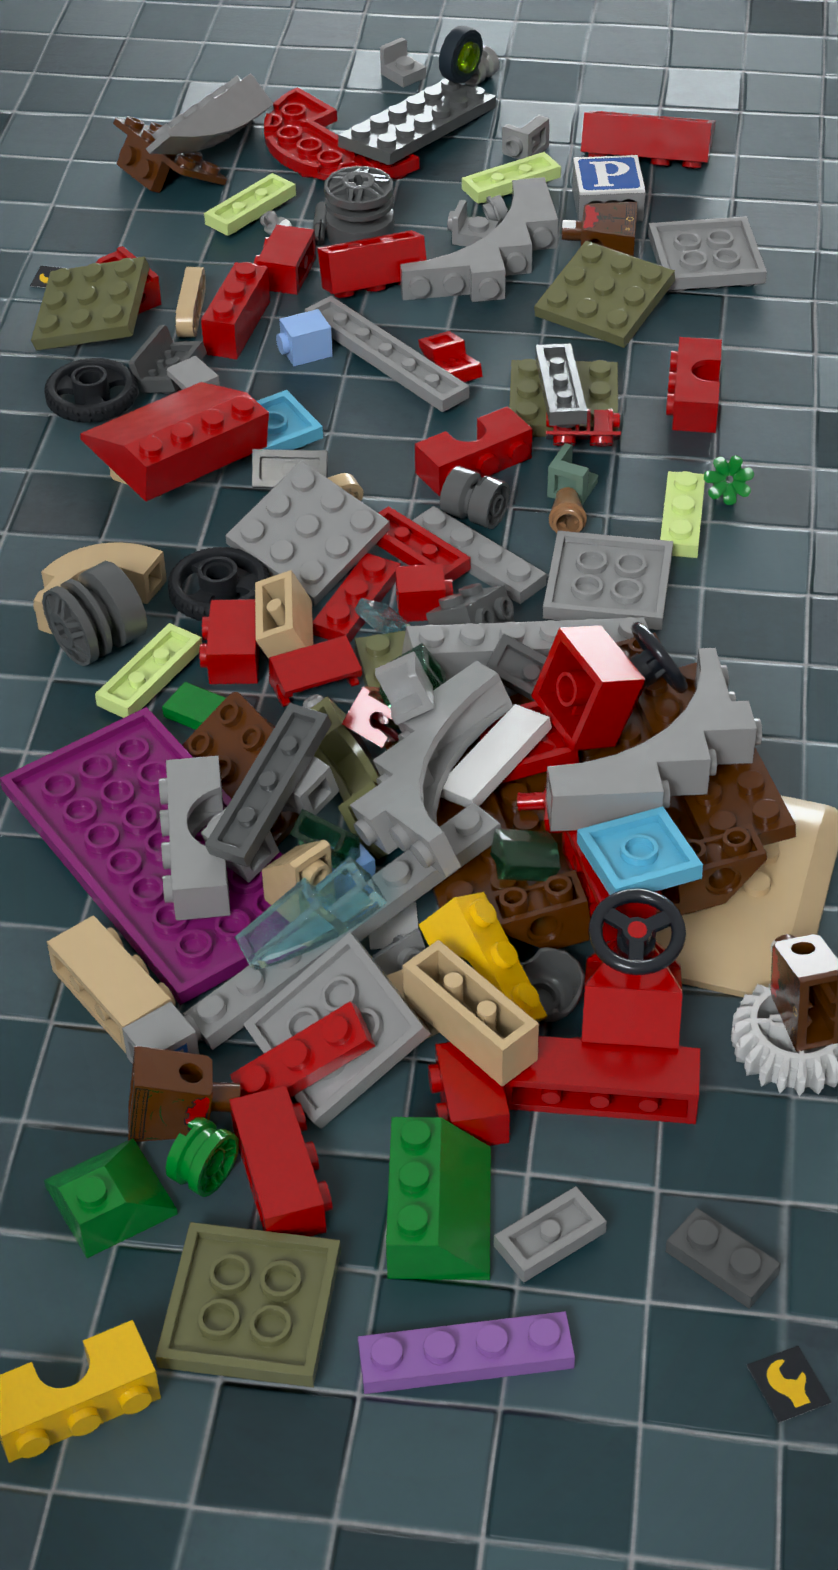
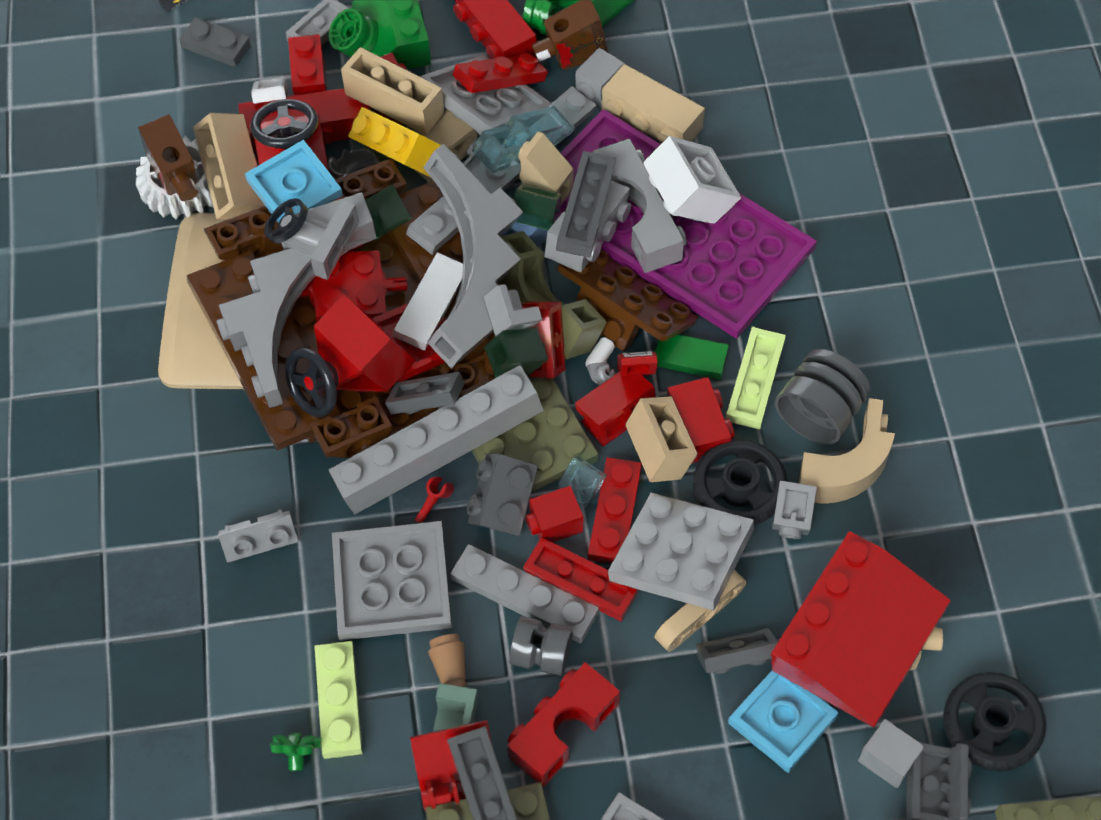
camera: 165 degrees right, 15 degrees up
none -> tan brick [193,113,265,219]
none -> light grey hinge [218,509,298,563]
none -> white tile [251,77,287,103]
none -> light grey piece [264,198,359,280]
none -> red brick [288,34,327,95]
none -> green wheel [328,8,379,57]
none -> red slope [617,351,657,376]
none -> white brick [643,136,741,224]
none -> light grey bracket [772,481,817,539]

